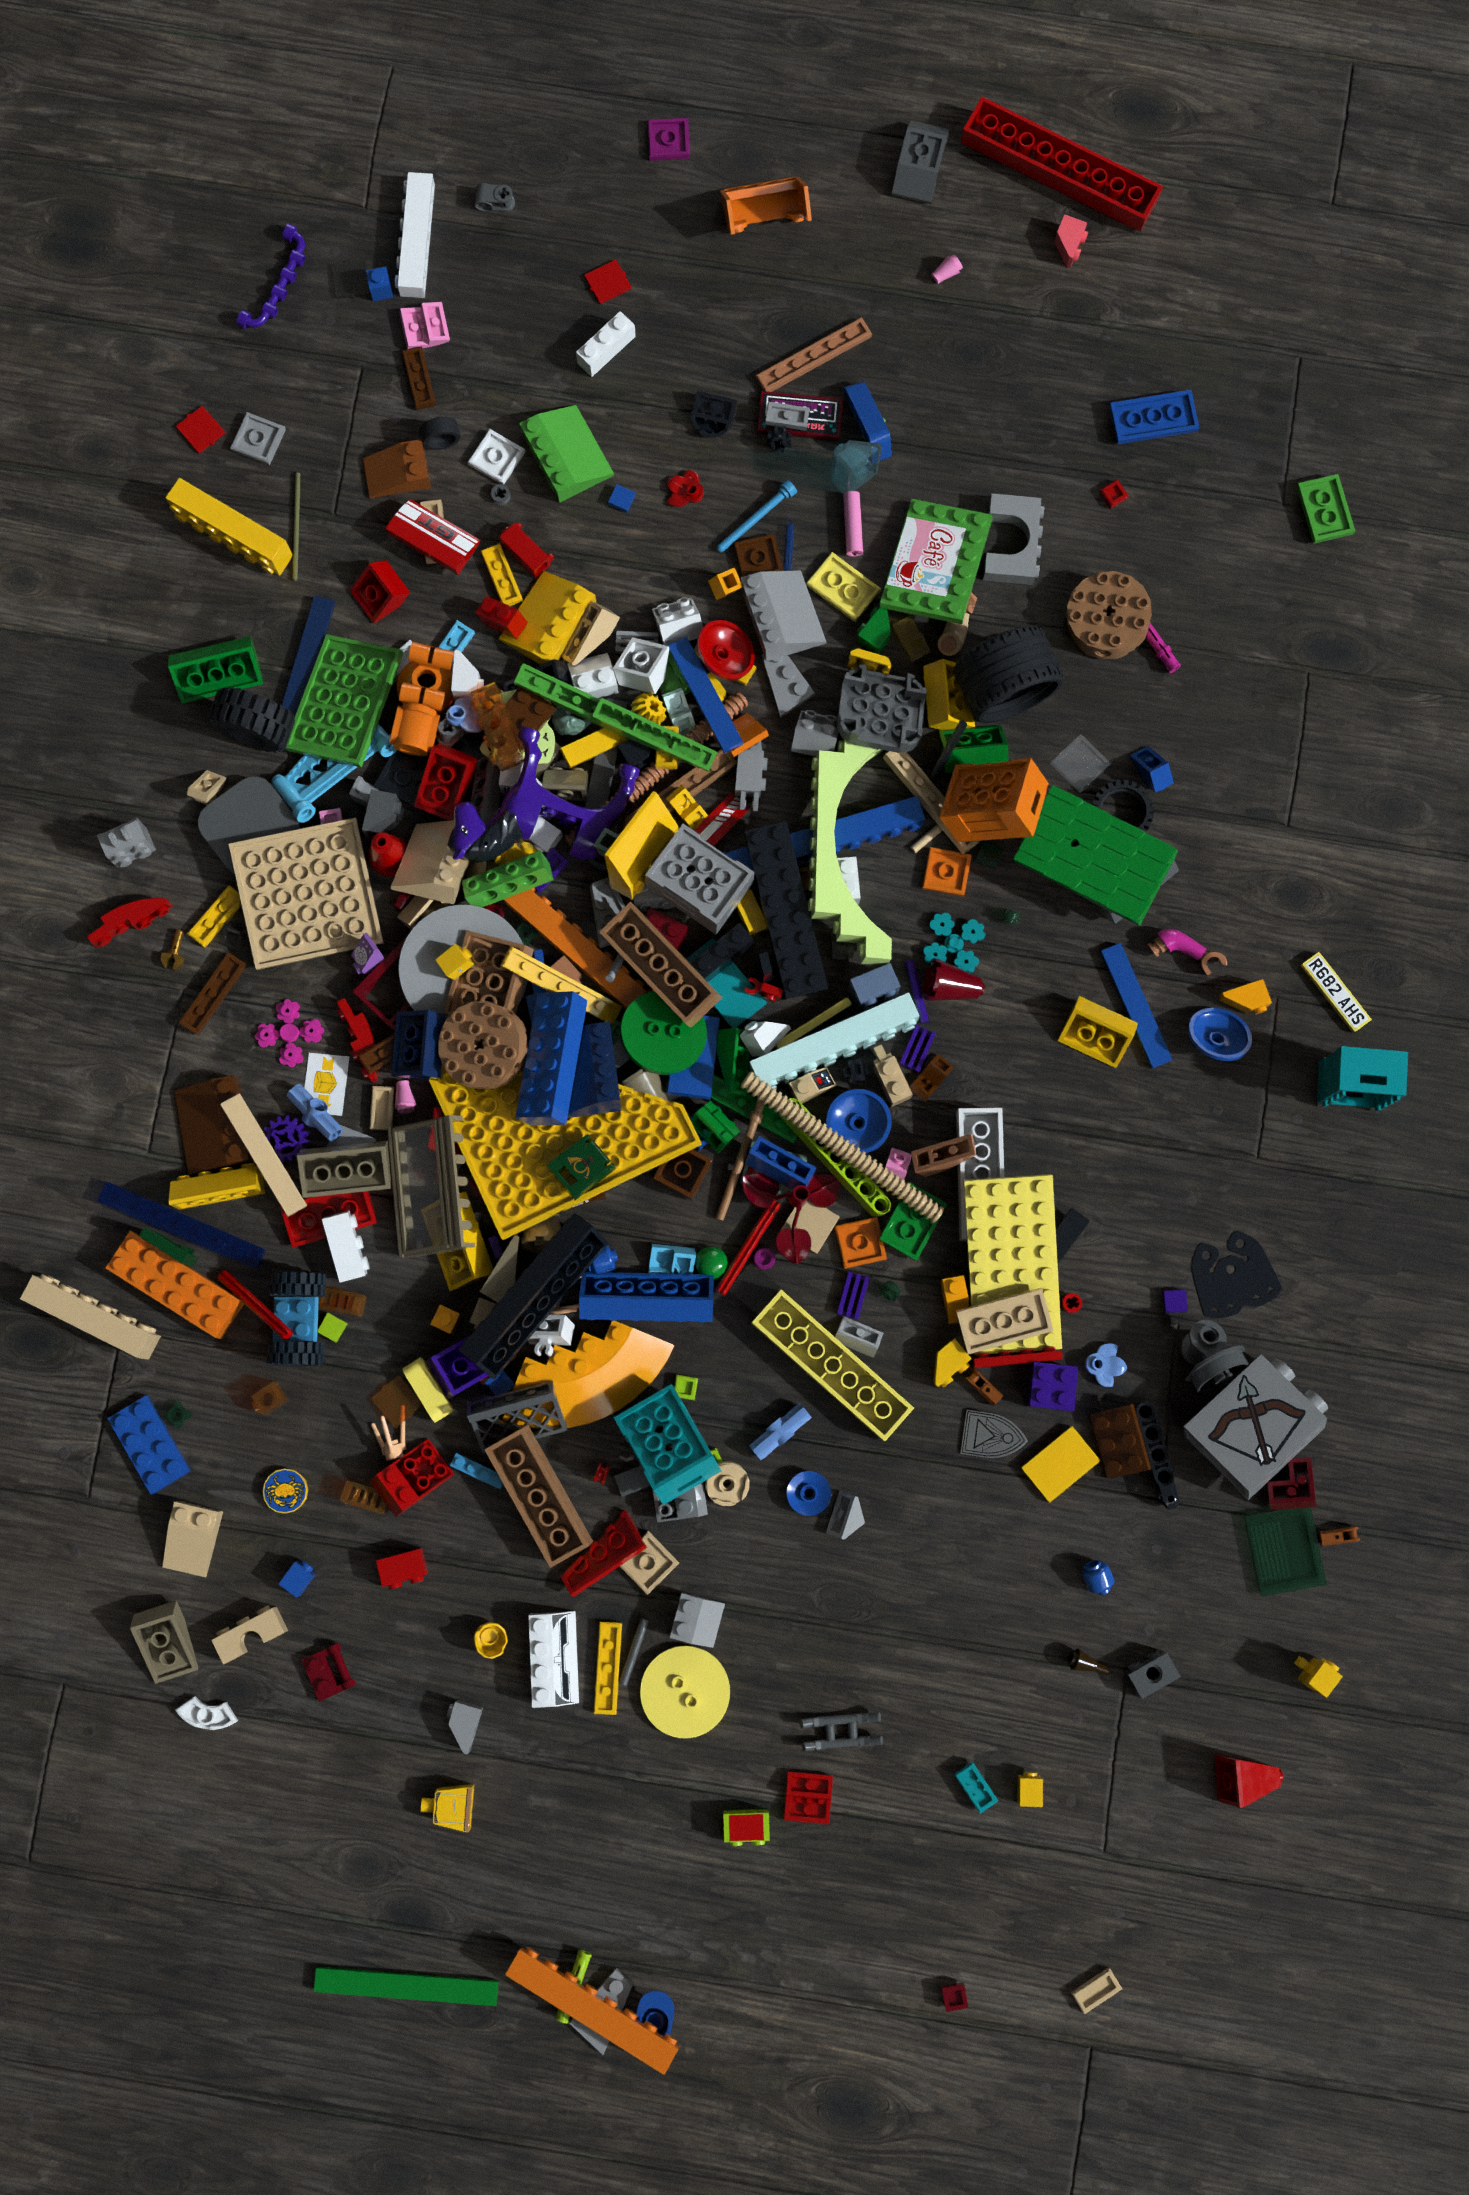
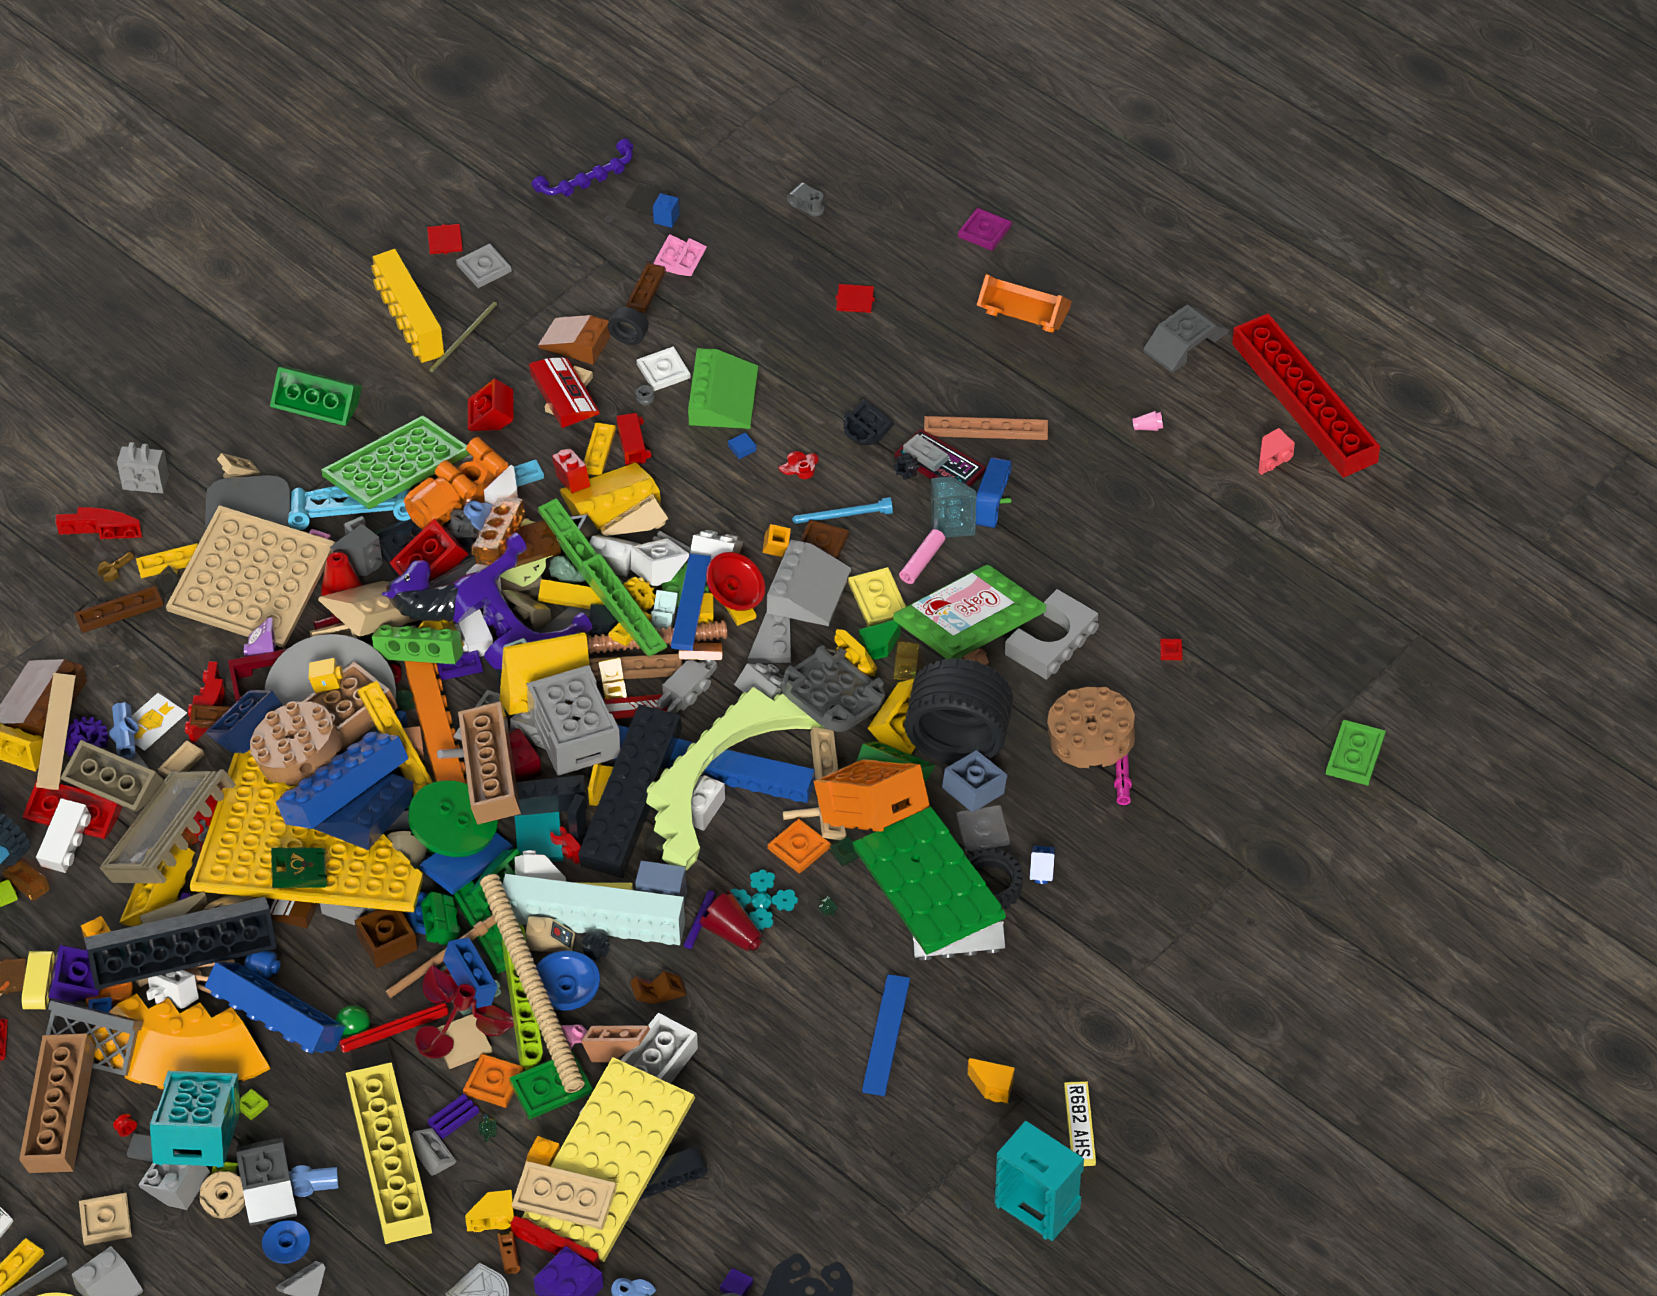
camera: 35 degrees right, 30 degrees down
black tyre [207,687,295,753] -> none
dark pink plant [255,999,325,1068] -> none
dark blue tile [282,595,336,718] -> none
white brick [395,172,435,298] -> none
bright pink cone [395,1080,416,1114] -> none
dark azure piece [450,1453,503,1489] -> none
red wing [561,1510,647,1597] -> none
white brick [576,311,636,377] -> none
medium azure slope [648,1244,696,1274] -> none
magenta tile [753,1248,775,1270] -> none
blue piece [783,519,794,571] -> none
tan hinge [873,1045,913,1107] -> none
dark purple tile [899,1025,936,1073] -> none
black bar [928,720,967,784] -> none
yellow slope [1058,996,1138,1068] -> none
red bush [1061,1293,1082,1313] -> none
blue plate [1109,390,1199,445] -> none
dark pink piece [1148,929,1227,976] -> none
blue dish [1188,1008,1252,1061] -> none
none -> dark grey slope [236,1137,297,1226]
none -> sand blue brick [942,750,1007,813]

